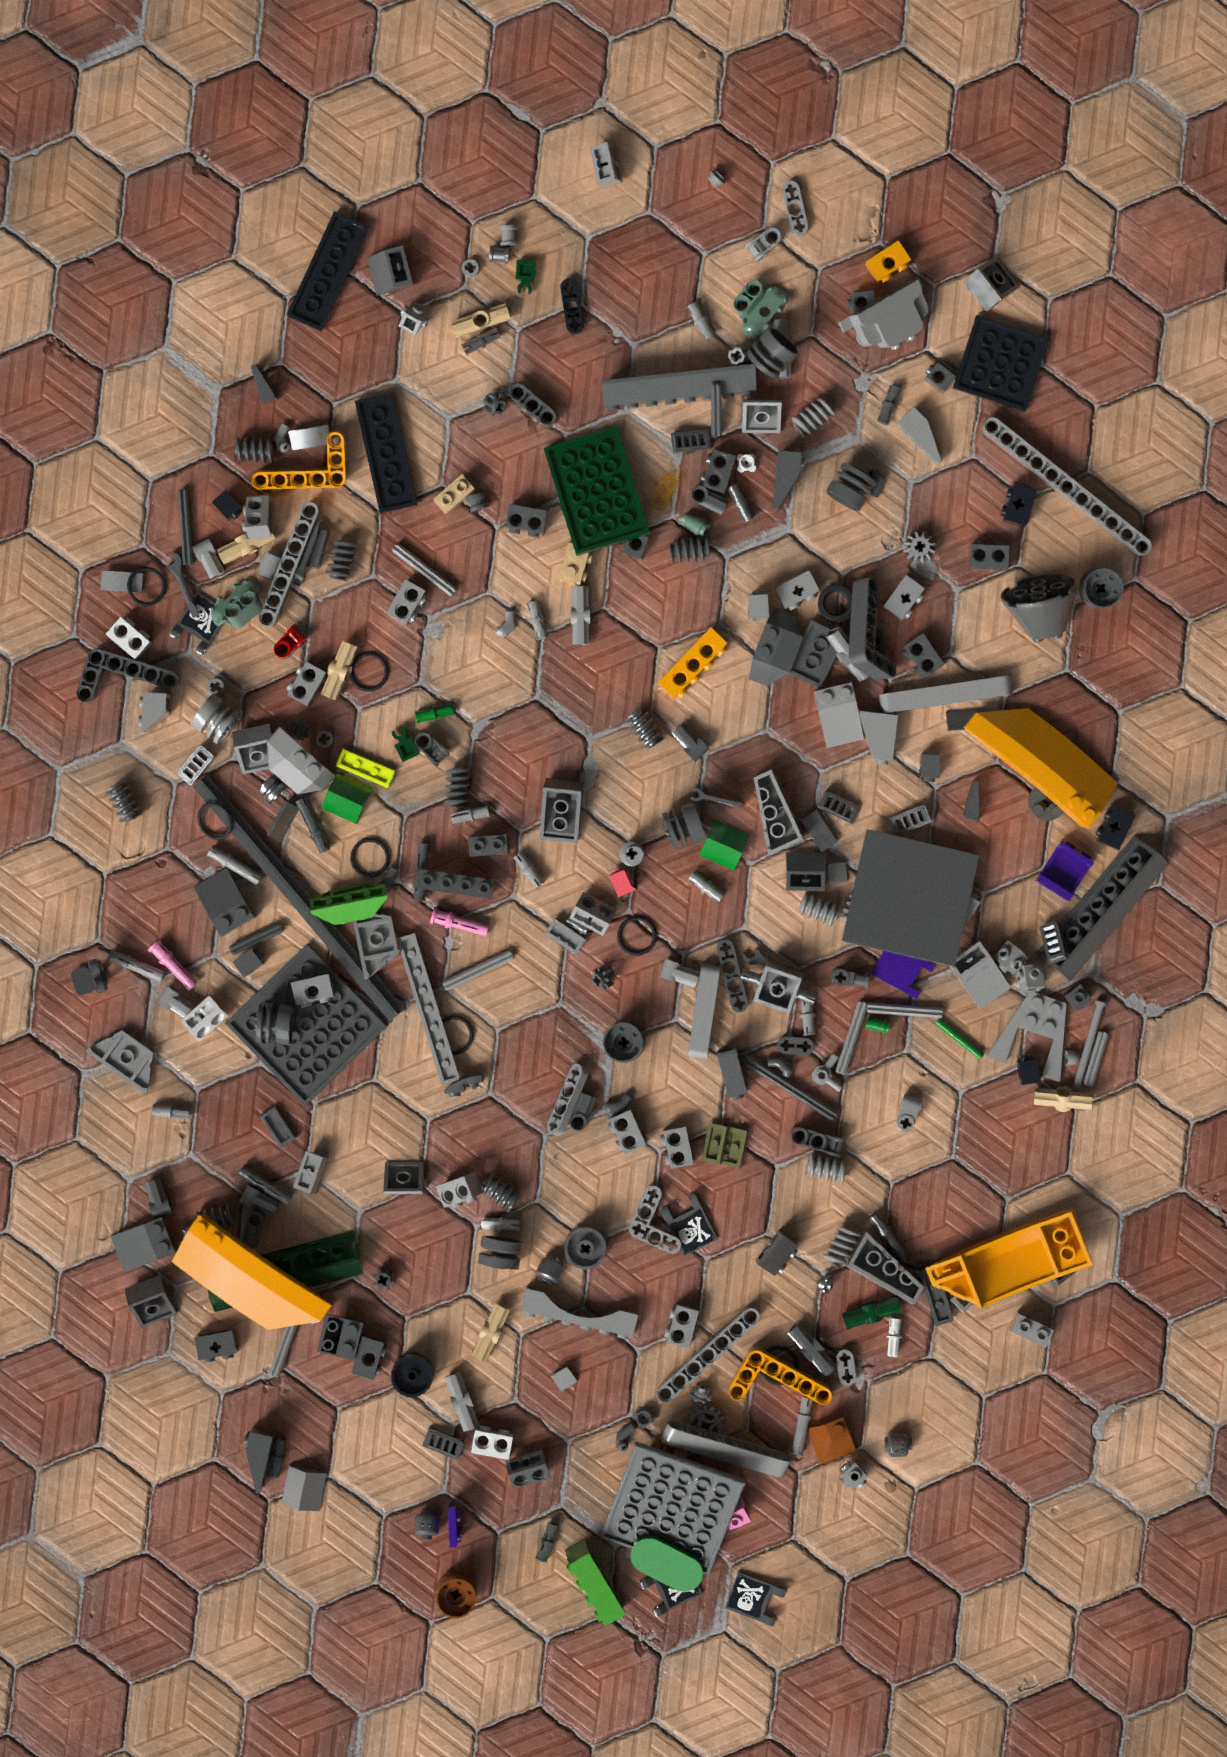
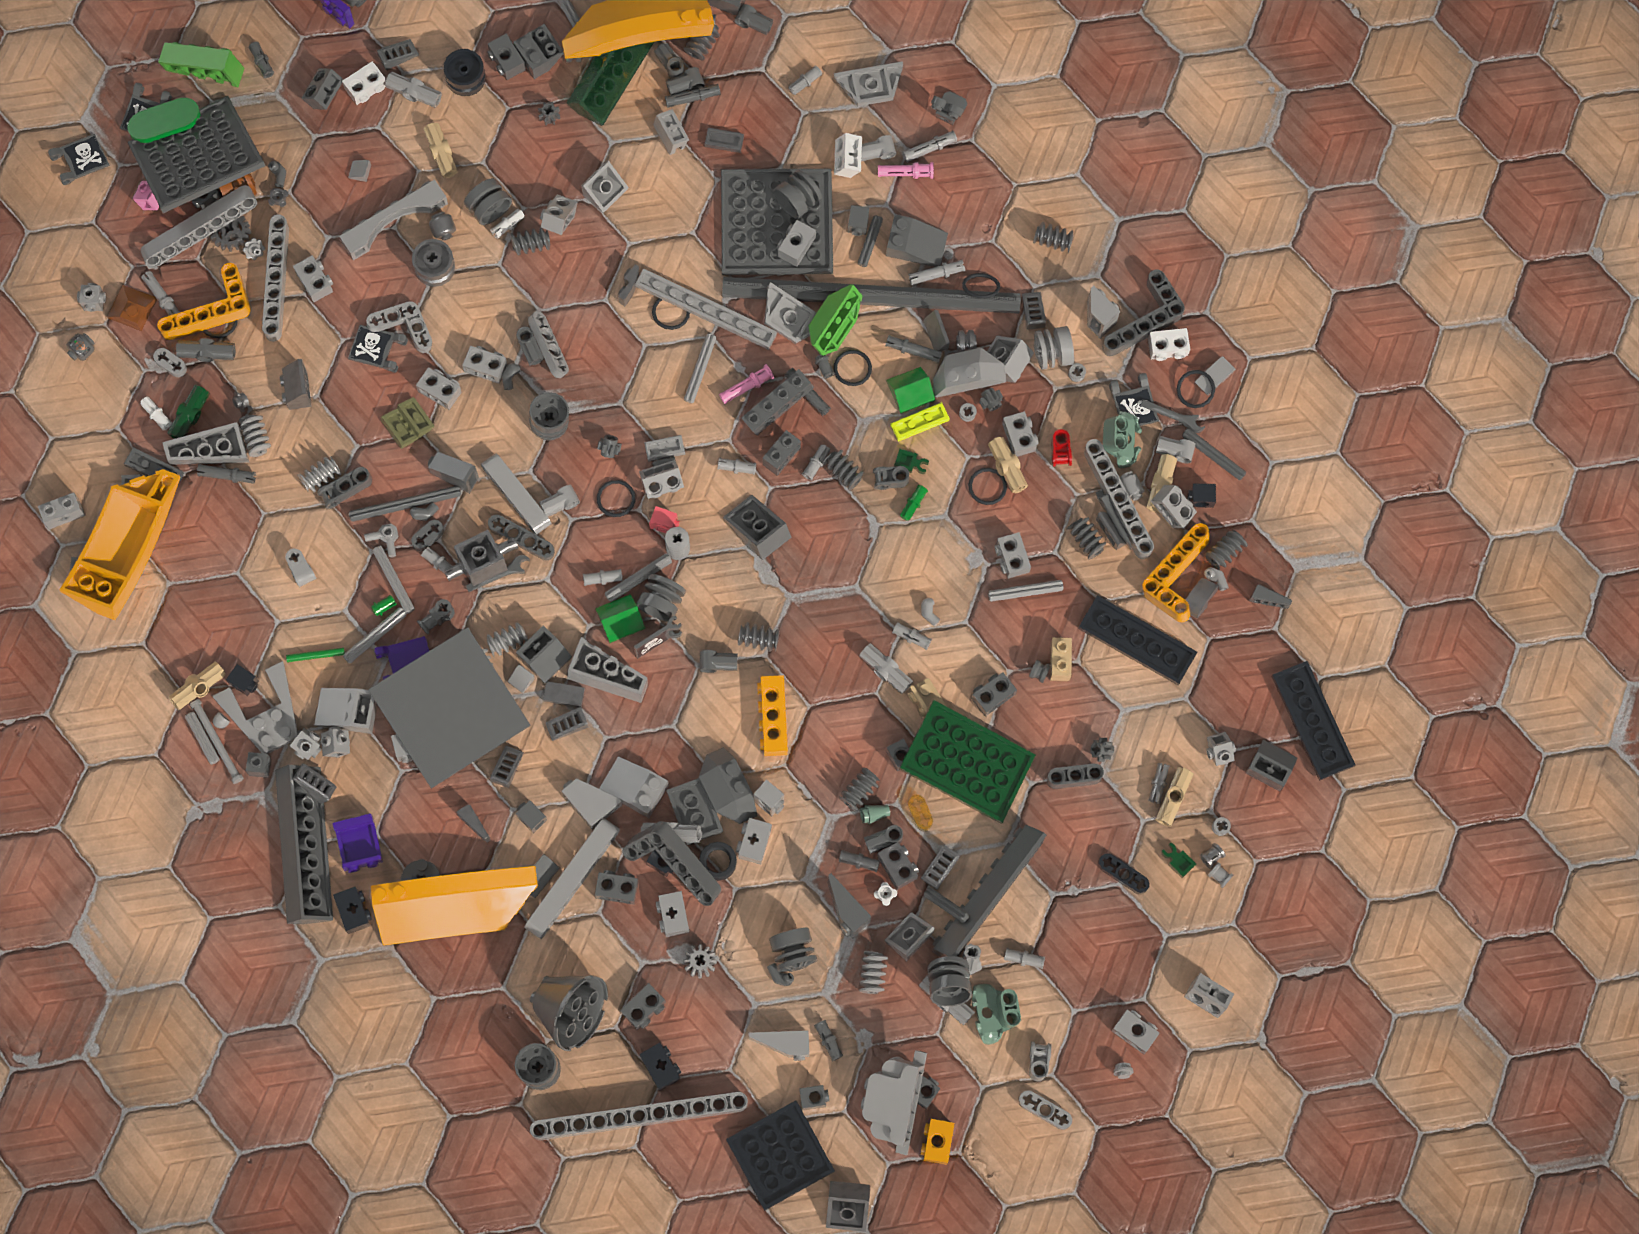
camera: 130 degrees right, 15 degrees down
none -> light grey axle [605,553,672,602]
none -> light grey brick [1112,1010,1160,1055]

